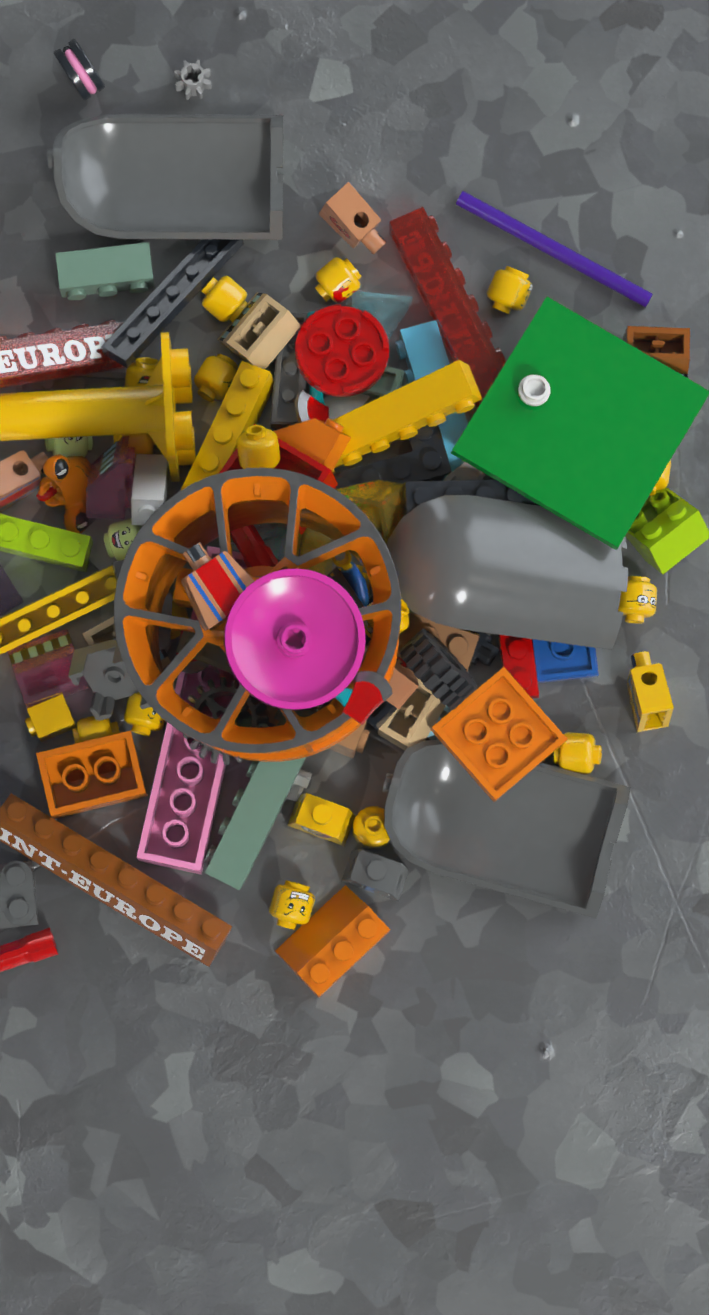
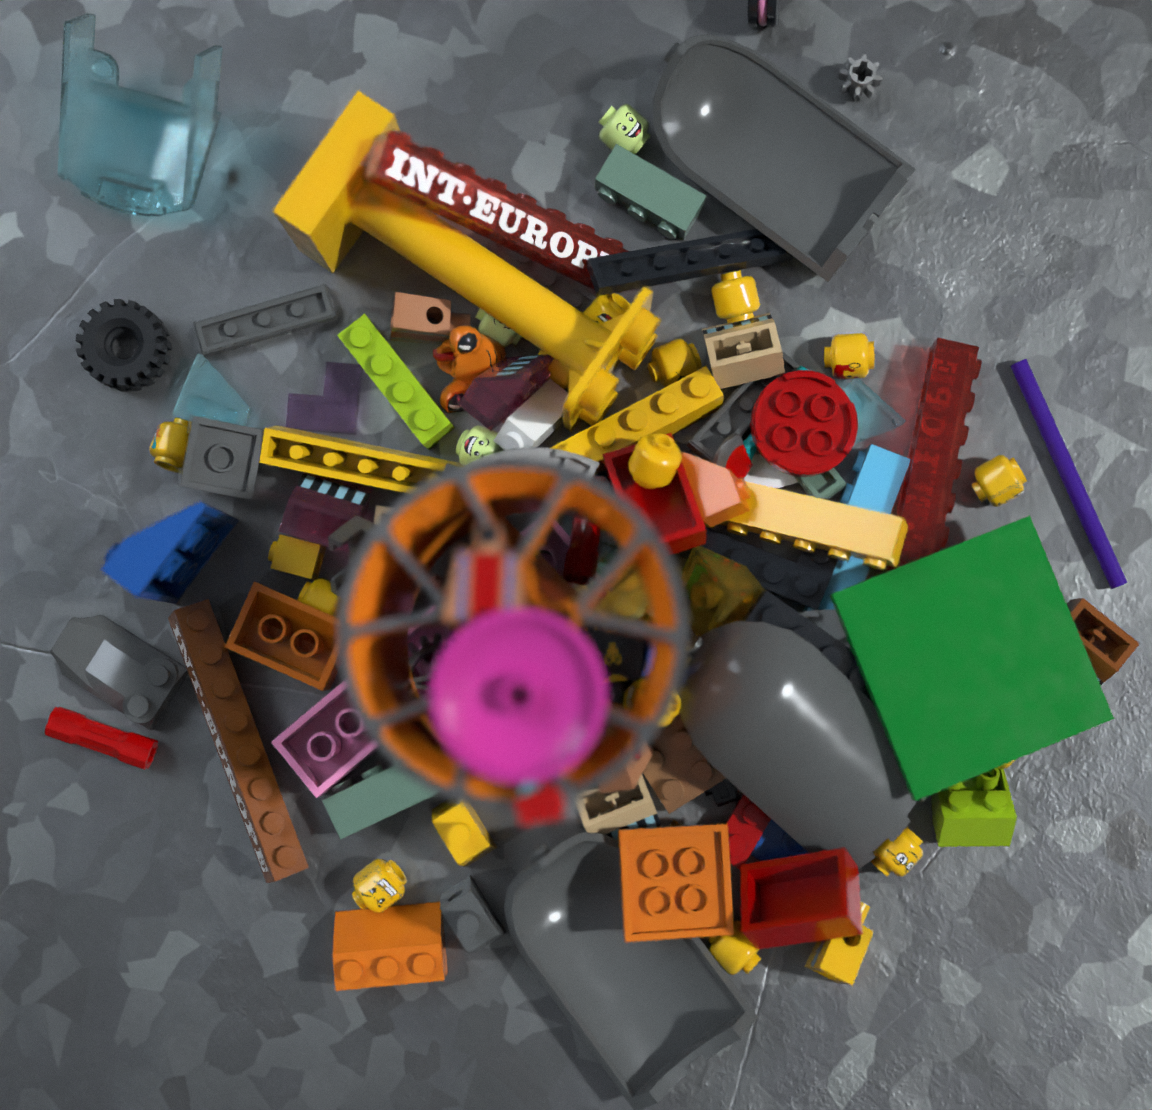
camera: 50 degrees right, 5 degrees up
nougat torso [319,182,387,255] -> none
yellow head [352,806,390,849] -> none
black tyre [399,628,478,710] -> none
white plate [518,374,550,406] -> none
none -> yellowish green head [599,104,651,154]
none -> red piece [740,847,863,950]

